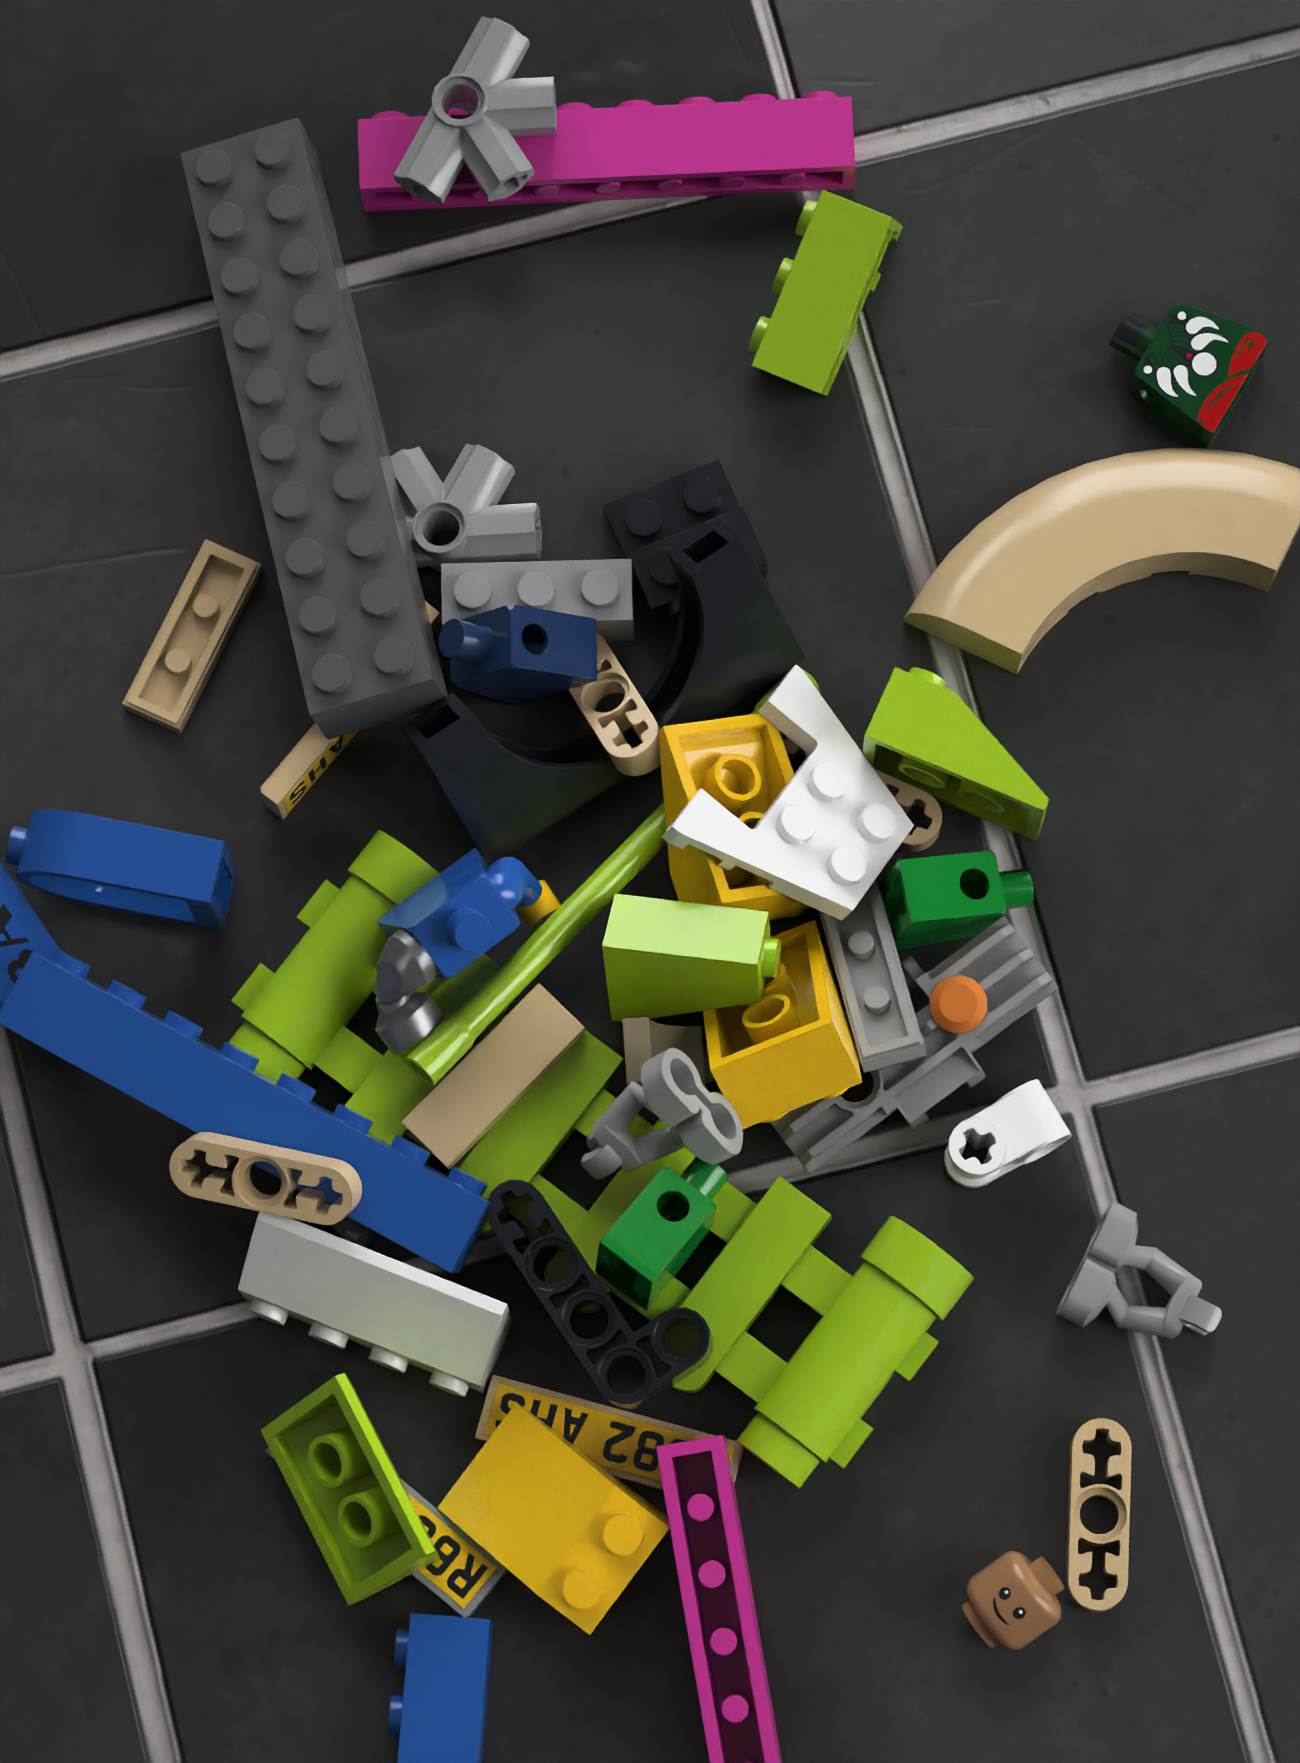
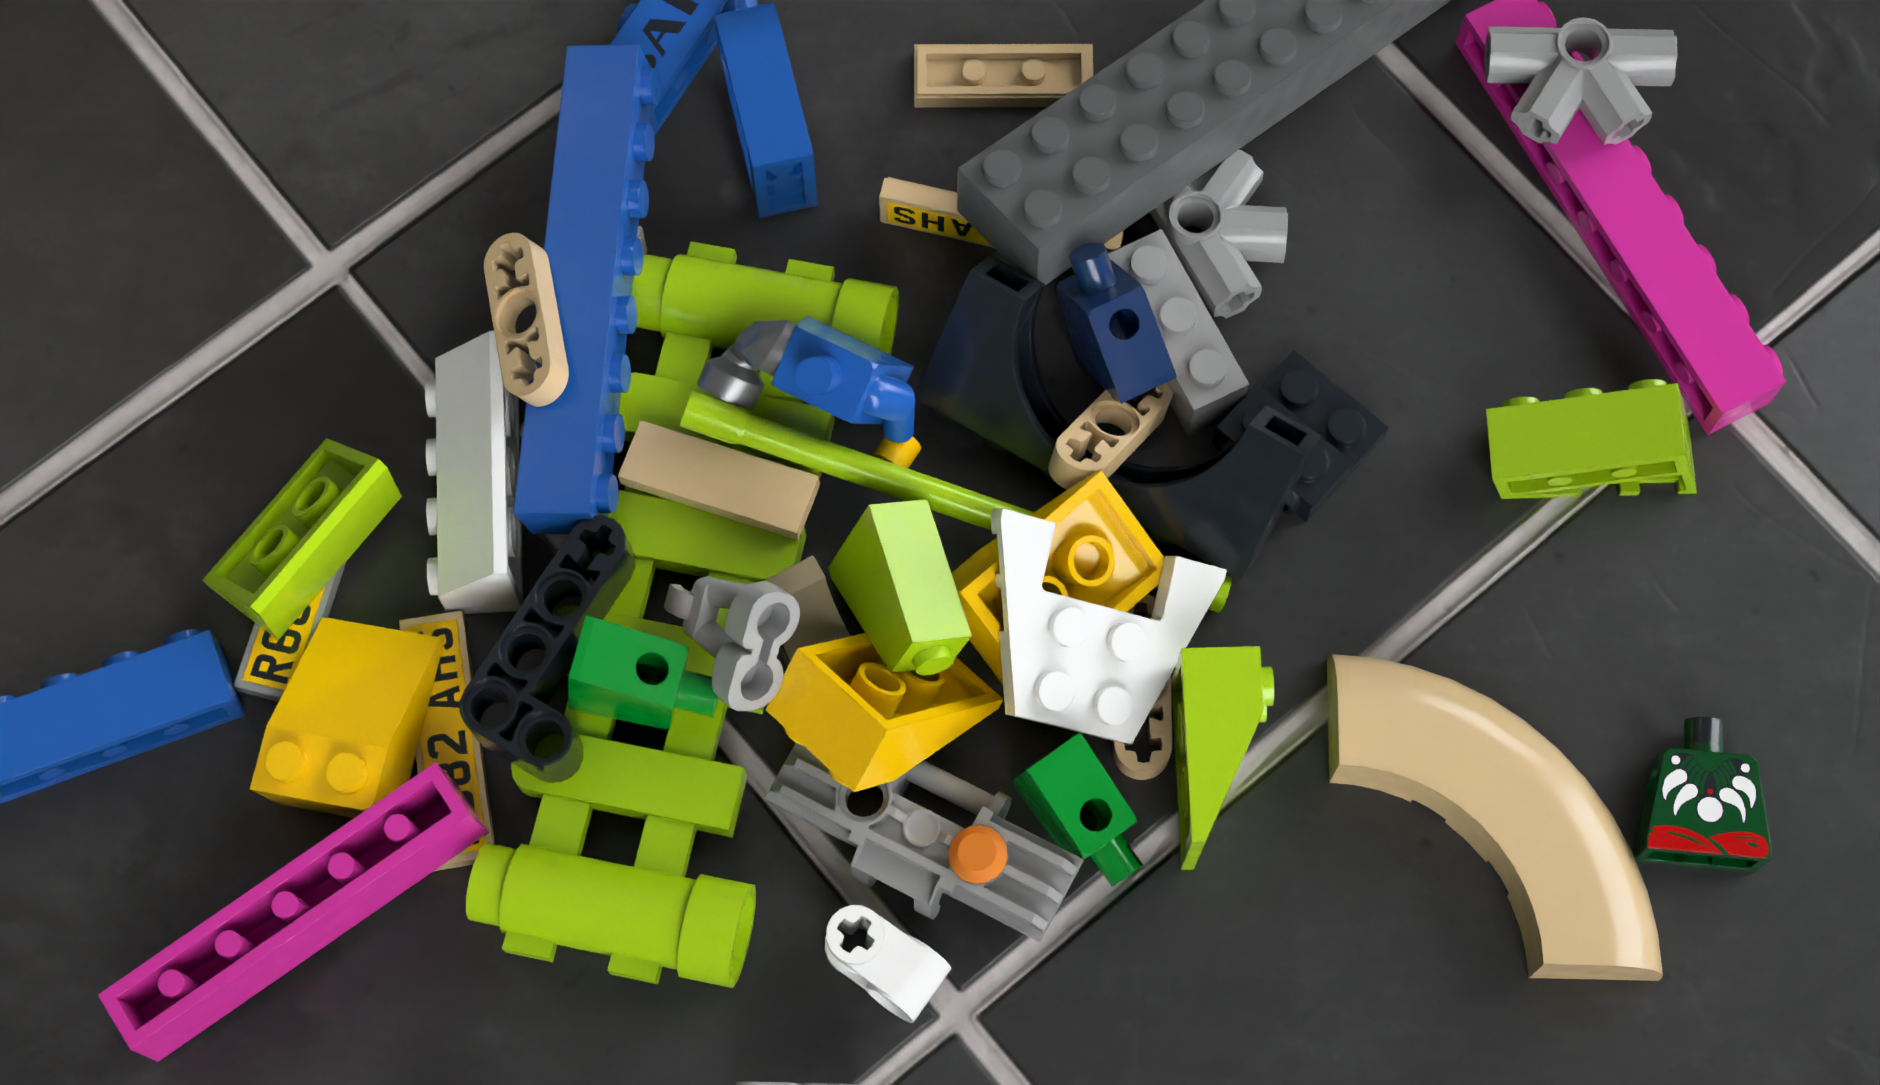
camera: 60 degrees right, 5 degrees down
light grey tile [819,879,927,1073] -> none

